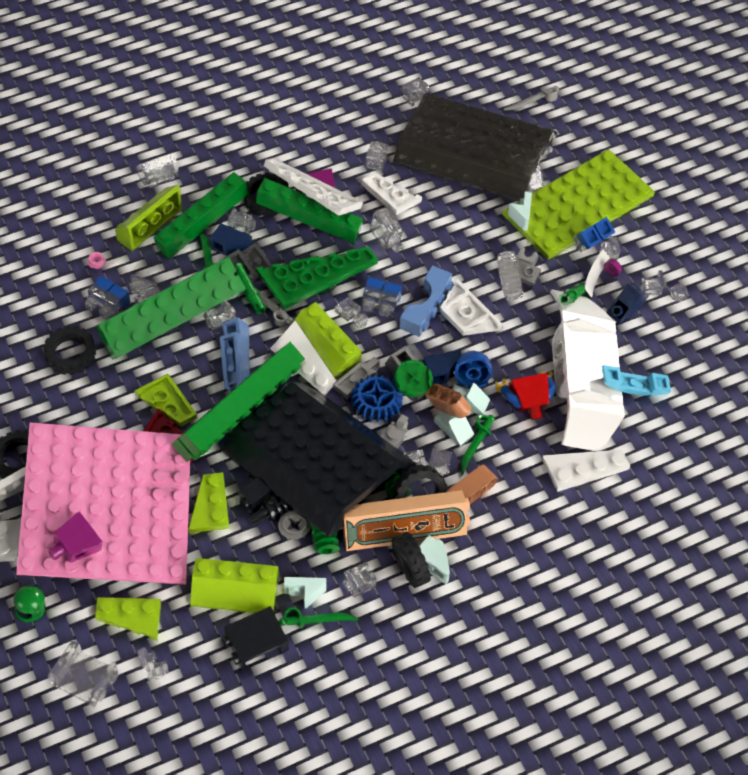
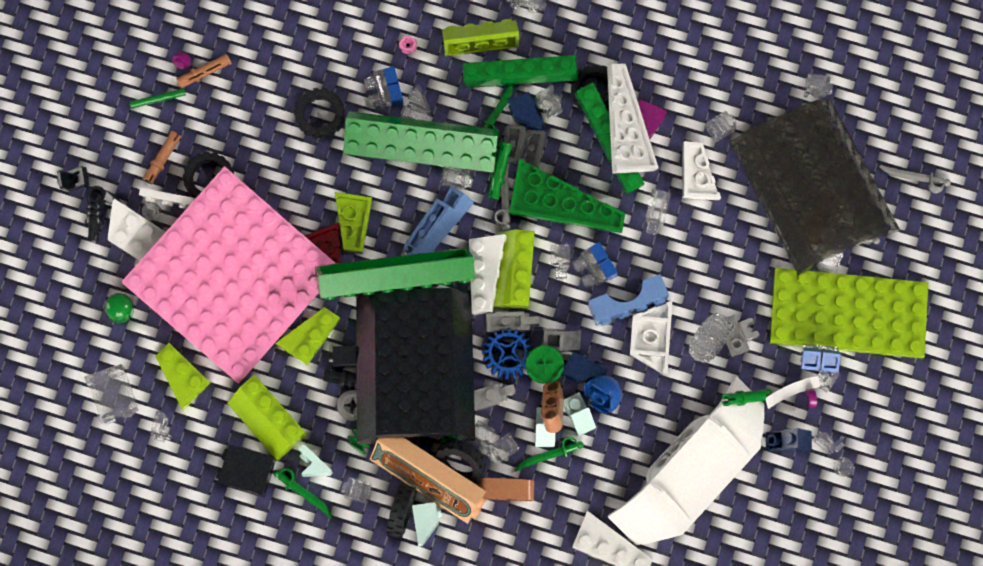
camera: 45 degrees right, 20 degrees up
magenta torso [48,511,103,563] -> none
red torso [495,371,556,420] -> none
light aqua slope [508,191,532,231] -> none
medium azure slope [601,365,671,395] -> none

